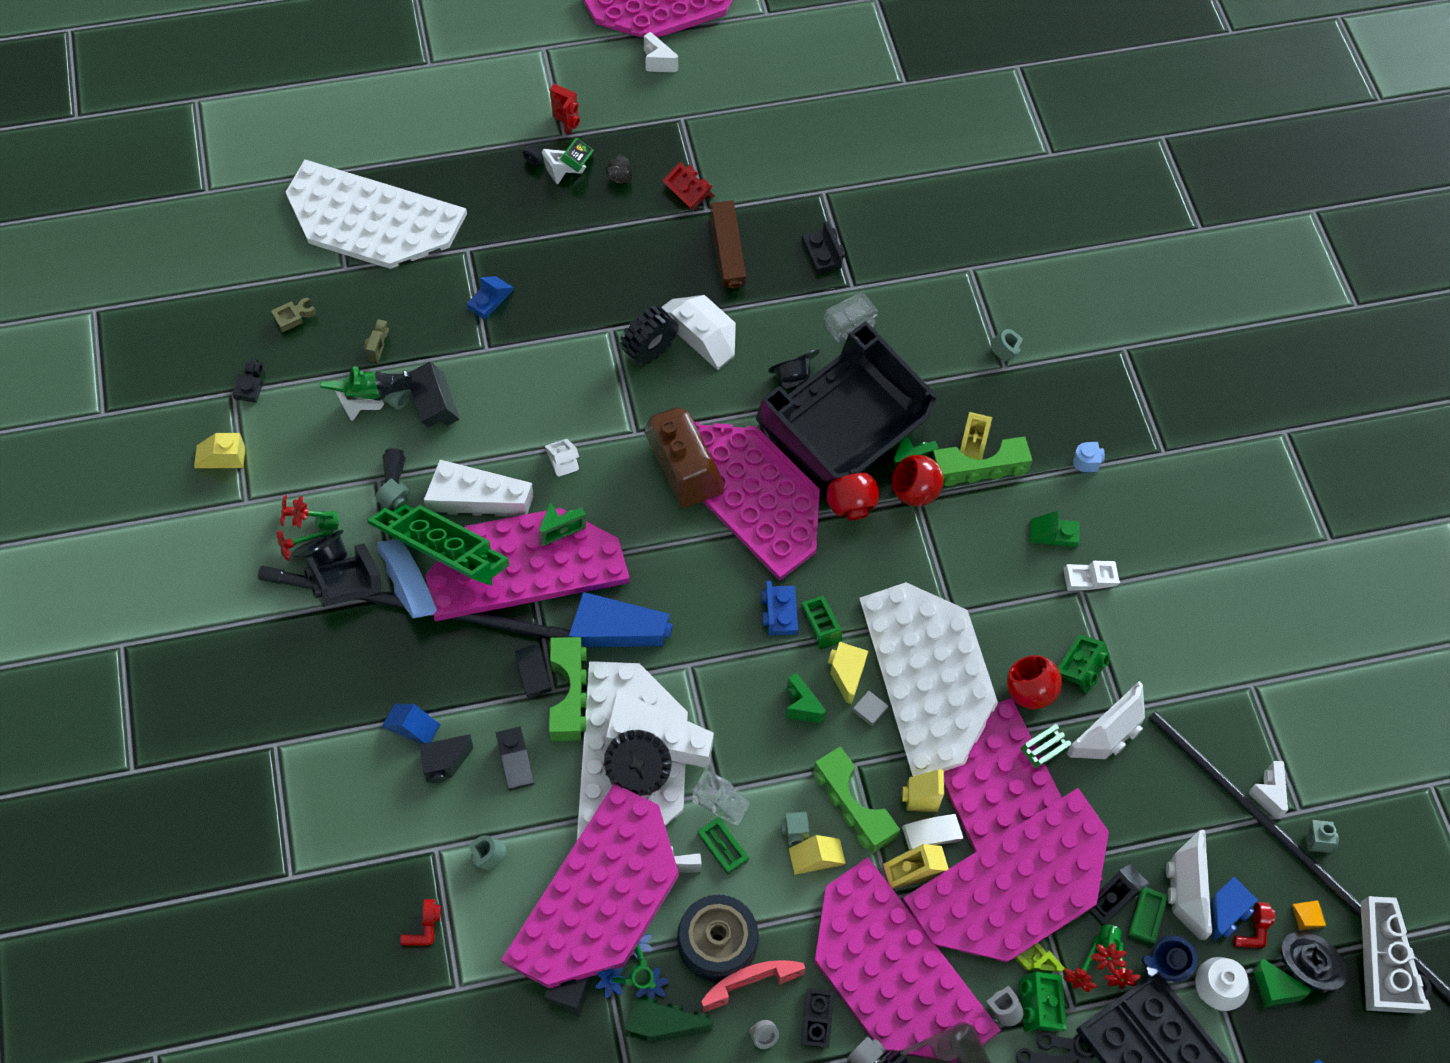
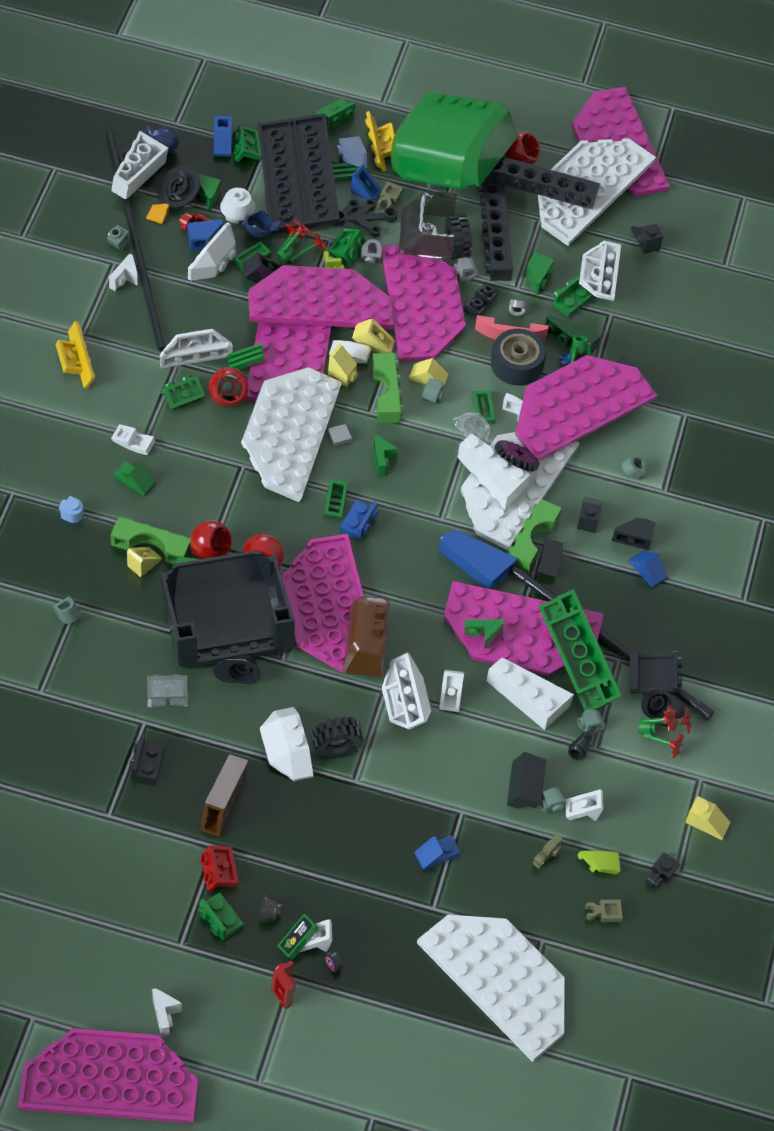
camera: 155 degrees left, 5 degrees down
animal [320,366,412,401] -> none
light blue slope [377,539,437,618] -> none
red plate [401,899,441,946] -> none
light yellow slope [828,642,868,705] -> none
none -> yellow bracket [55,321,95,389]
none -> dark blue hat [143,125,179,154]
none -> green bracket [198,893,244,940]
none -> white wedge [382,652,431,729]
none -> lime slope [578,851,620,874]

